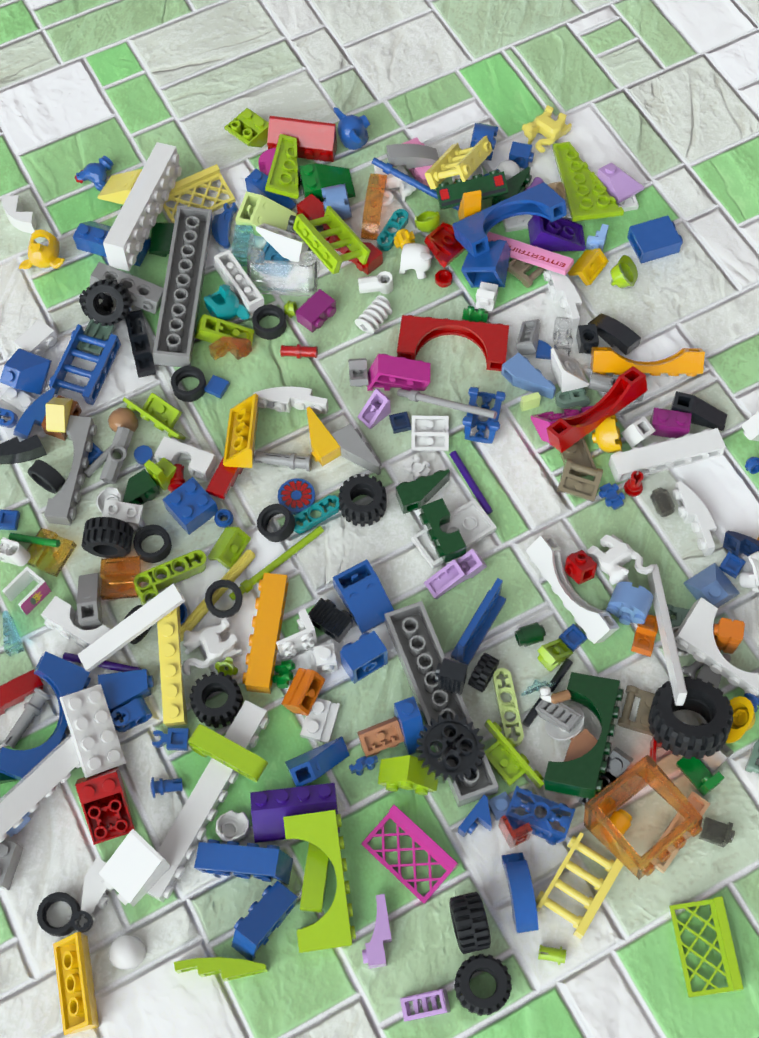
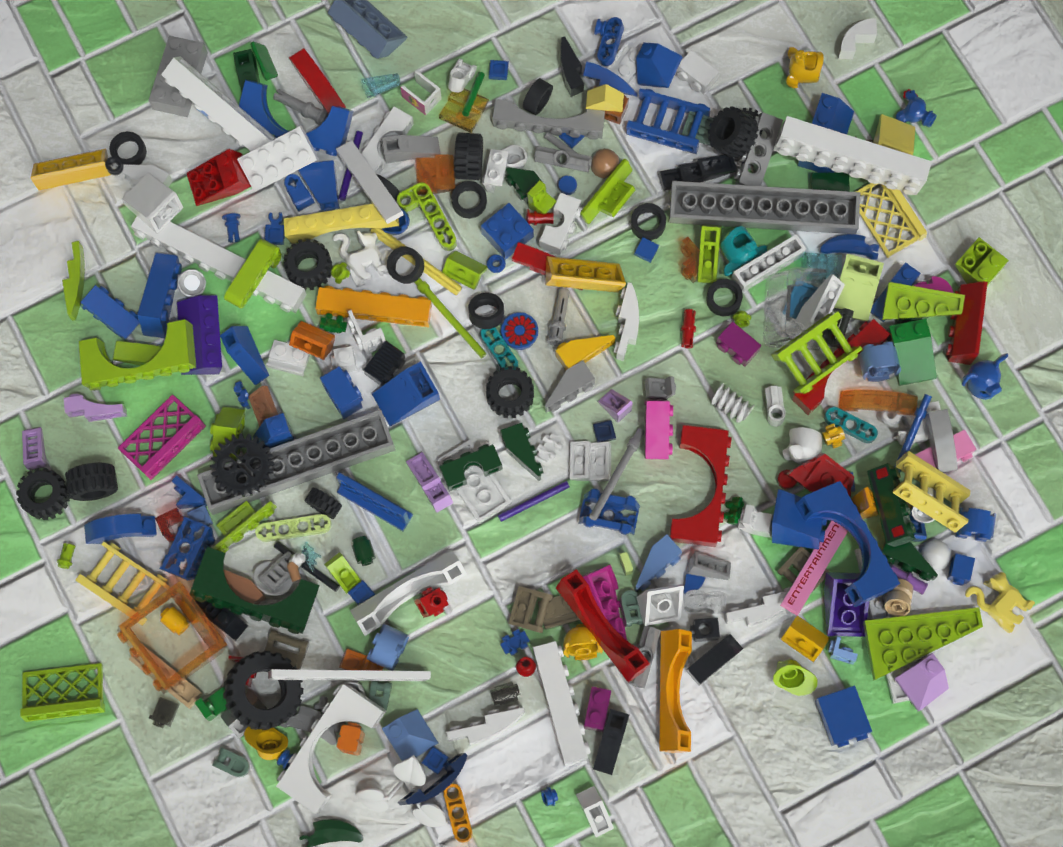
camera: 90 degrees right, 10 degrees up
white hair [109,935,146,969] -> none
lime hair [414,211,441,233] -> none
black brick [435,658,468,695] -> none
white animal [587,534,654,585] -> none
white brick [621,416,655,448] -> none

